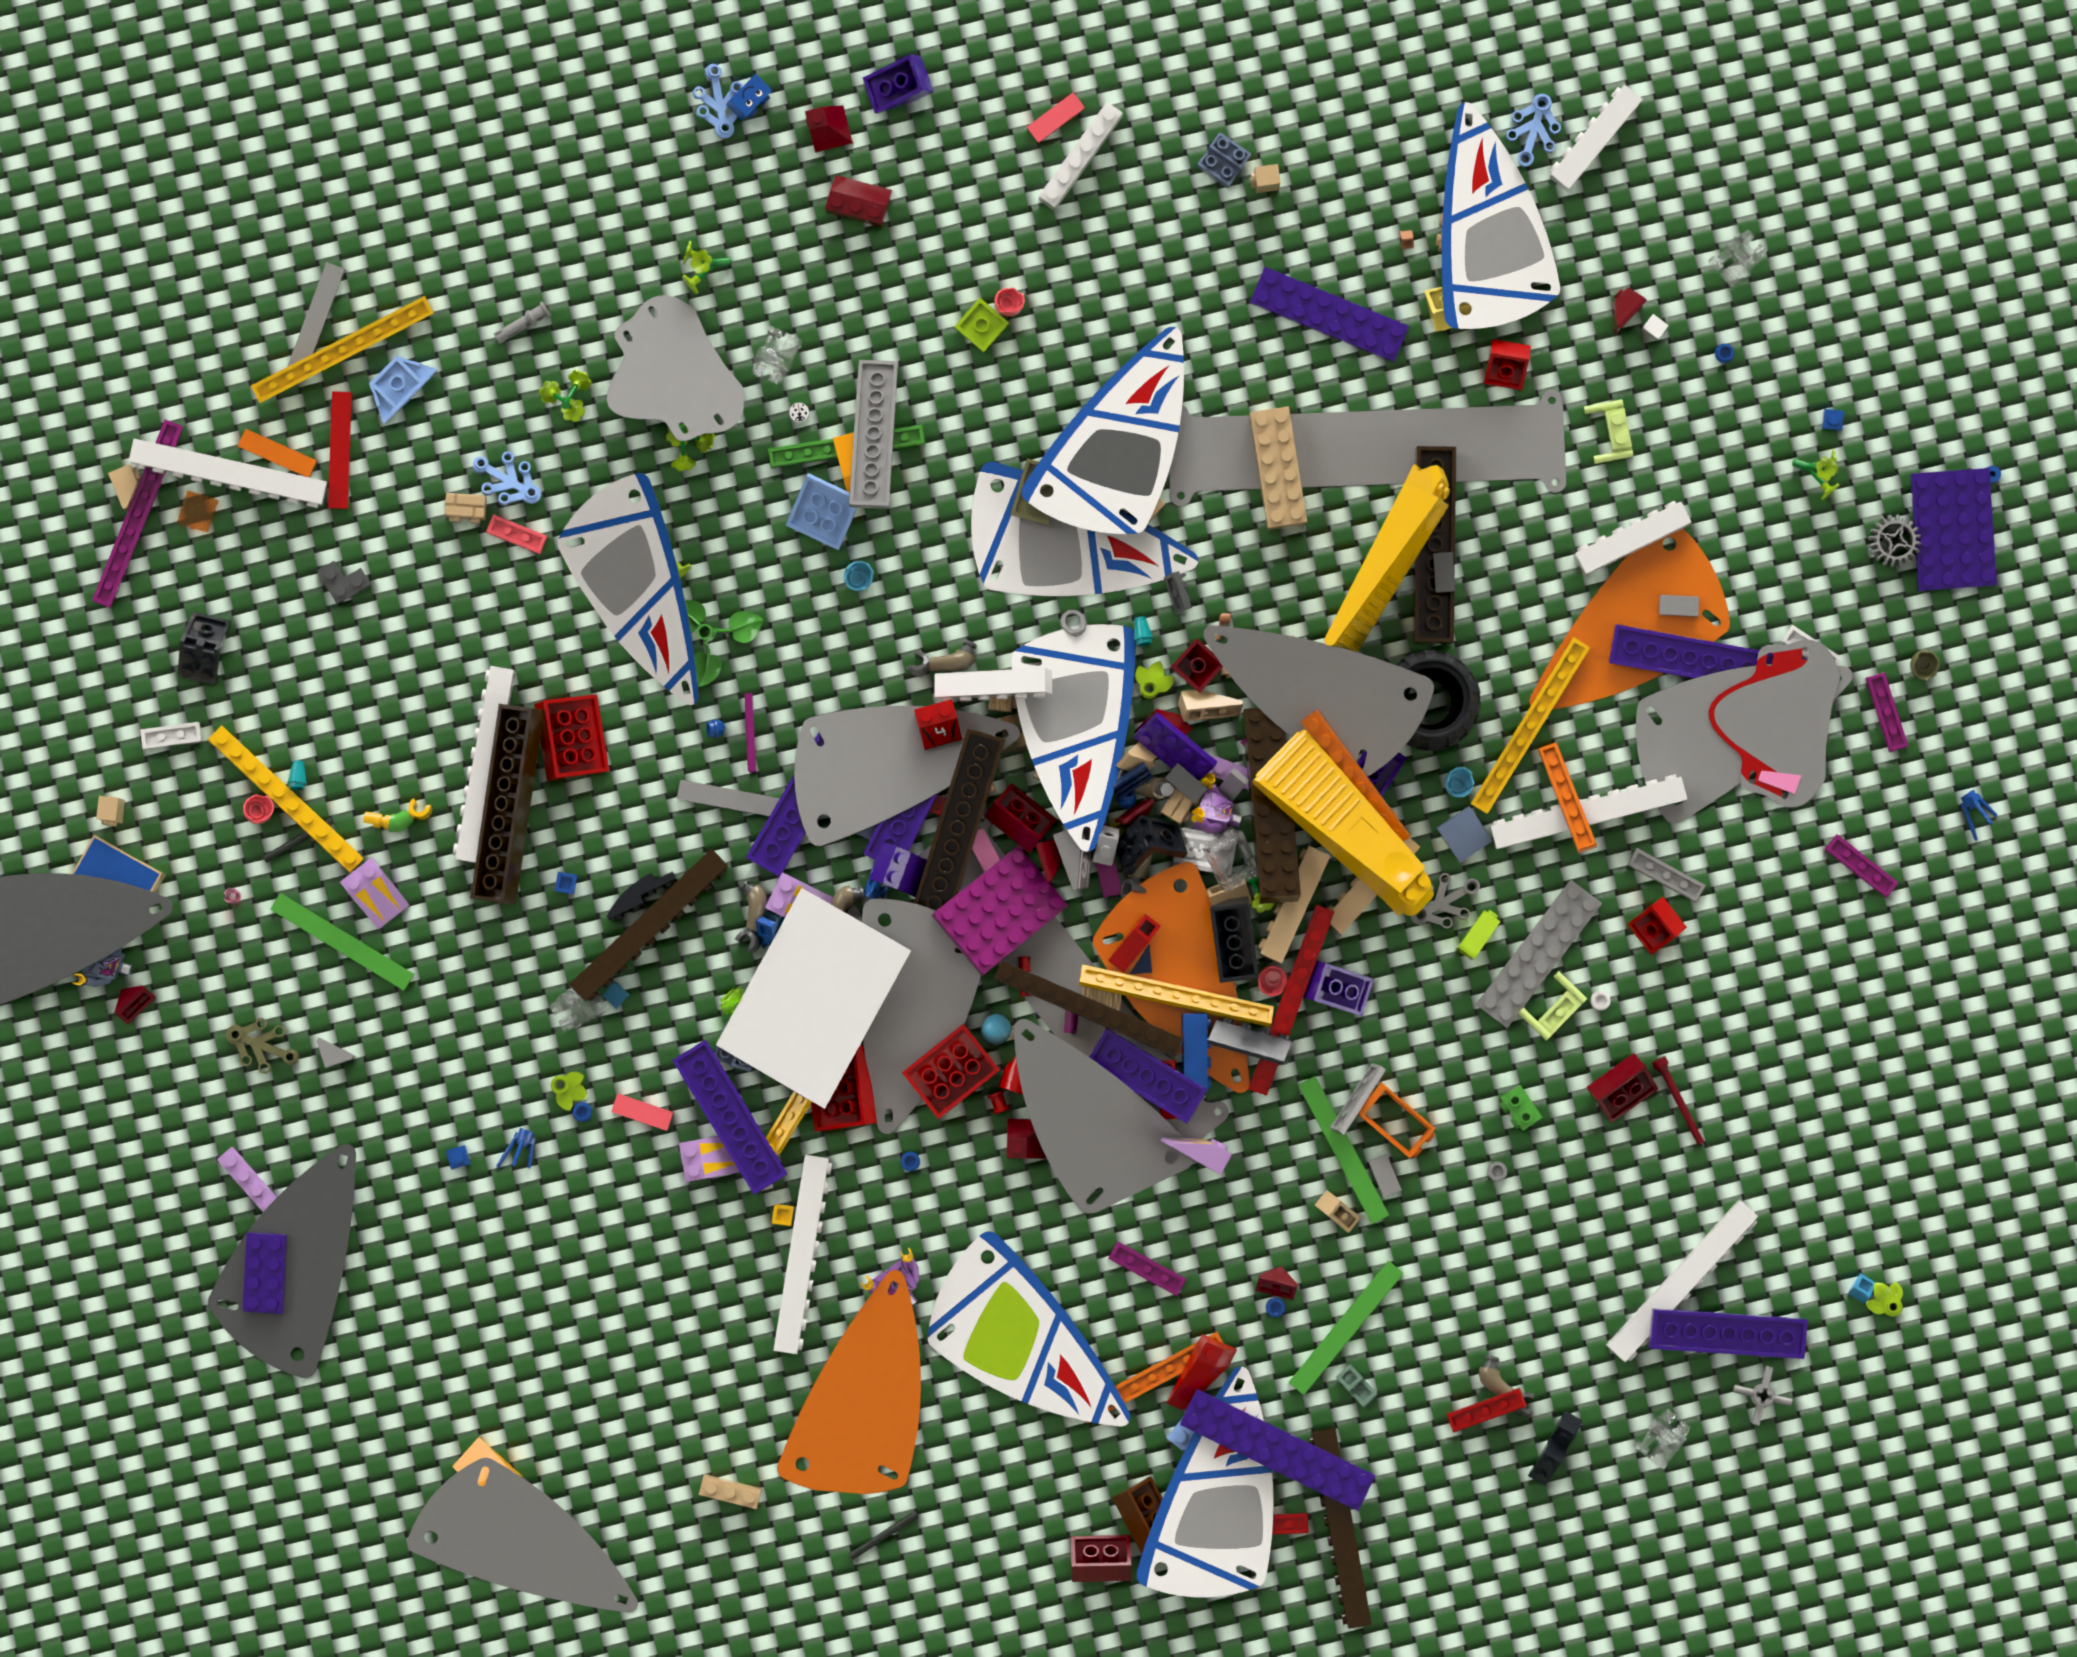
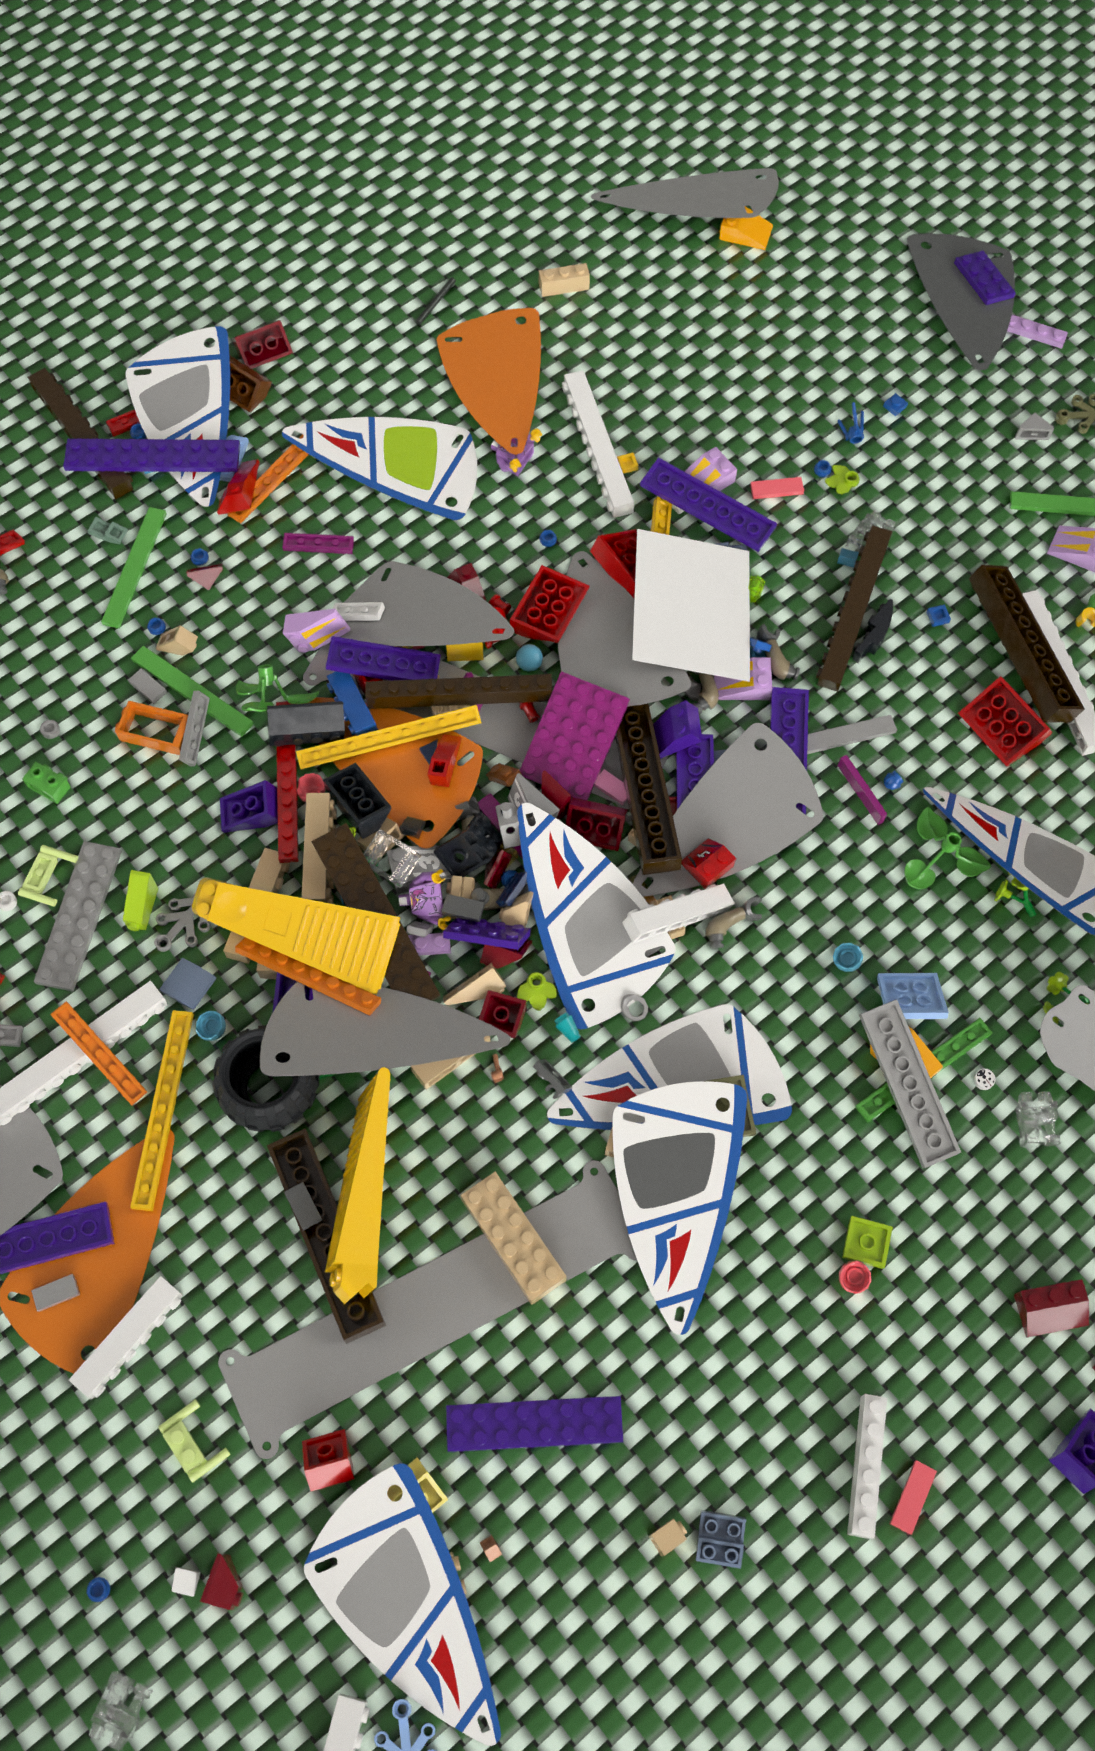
camera: 155 degrees right, 20 degrees down
none -> blue plate [130,424,146,439]
none -> blue plate [147,618,166,635]
none -> bright green plant [236,664,319,712]
none -> white plate [333,602,385,621]
none -> black slope [399,816,426,839]
none -> dark orange plate [486,763,522,787]

